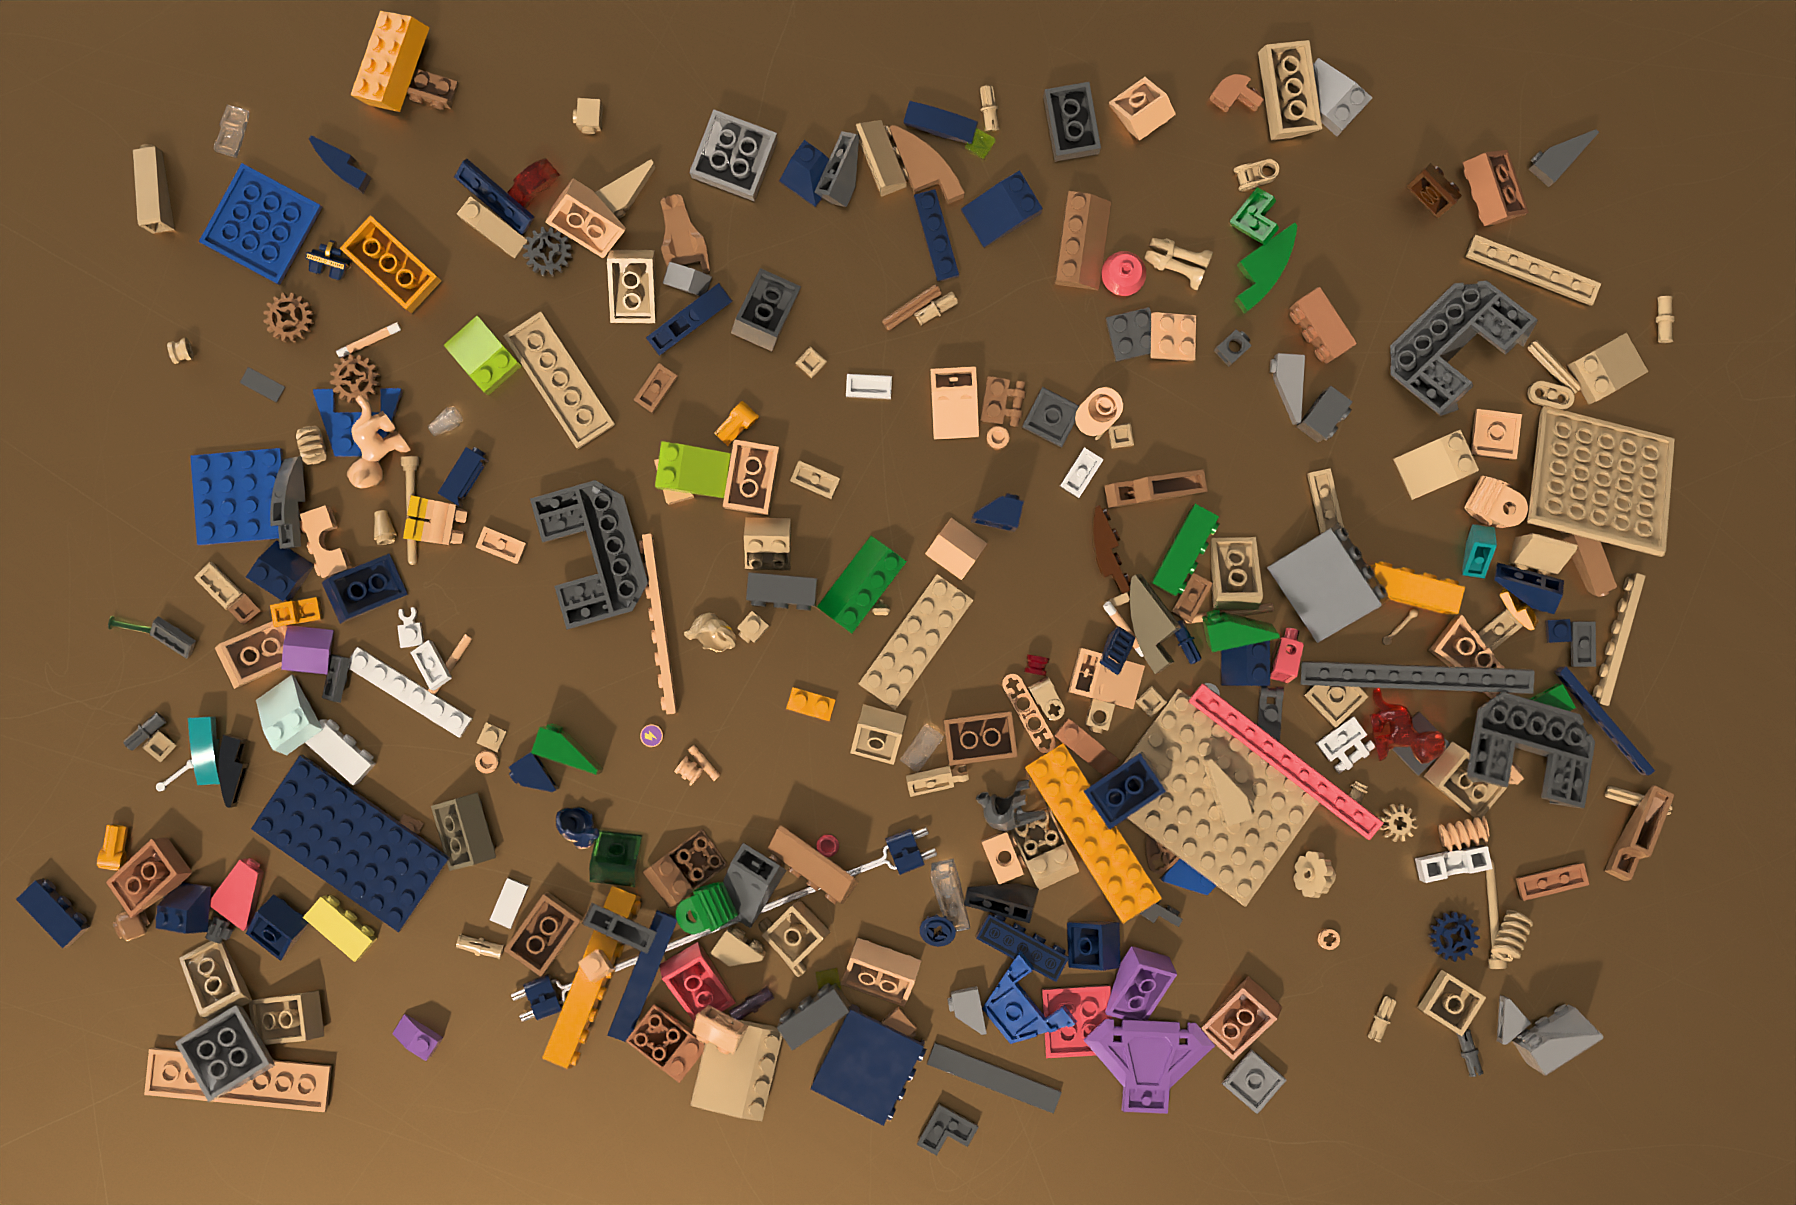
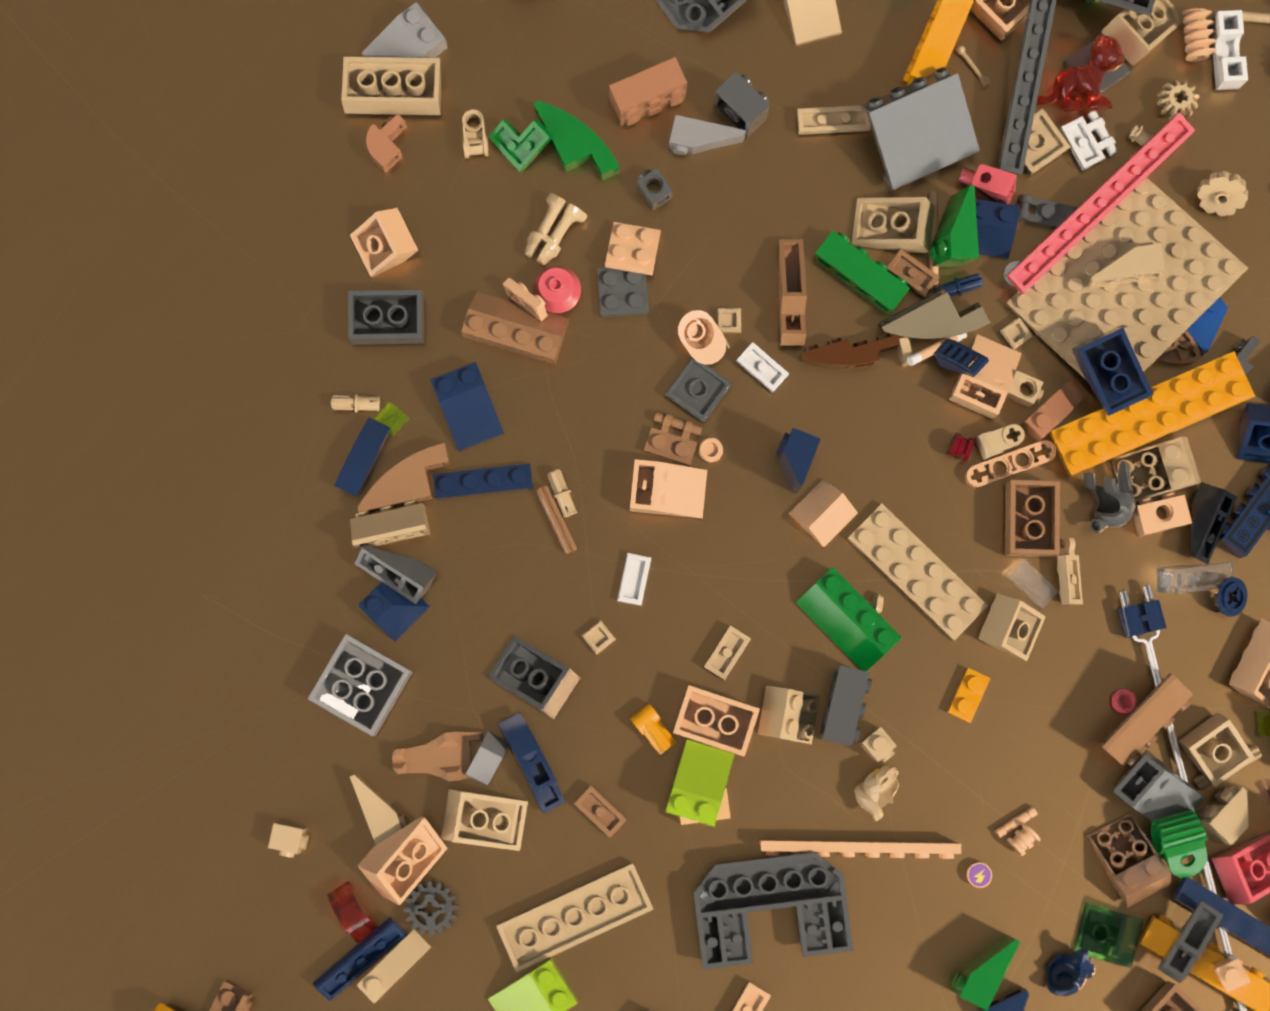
camera: 85 degrees left, 5 degrees down
none -> light nougat plate [503,278,548,322]

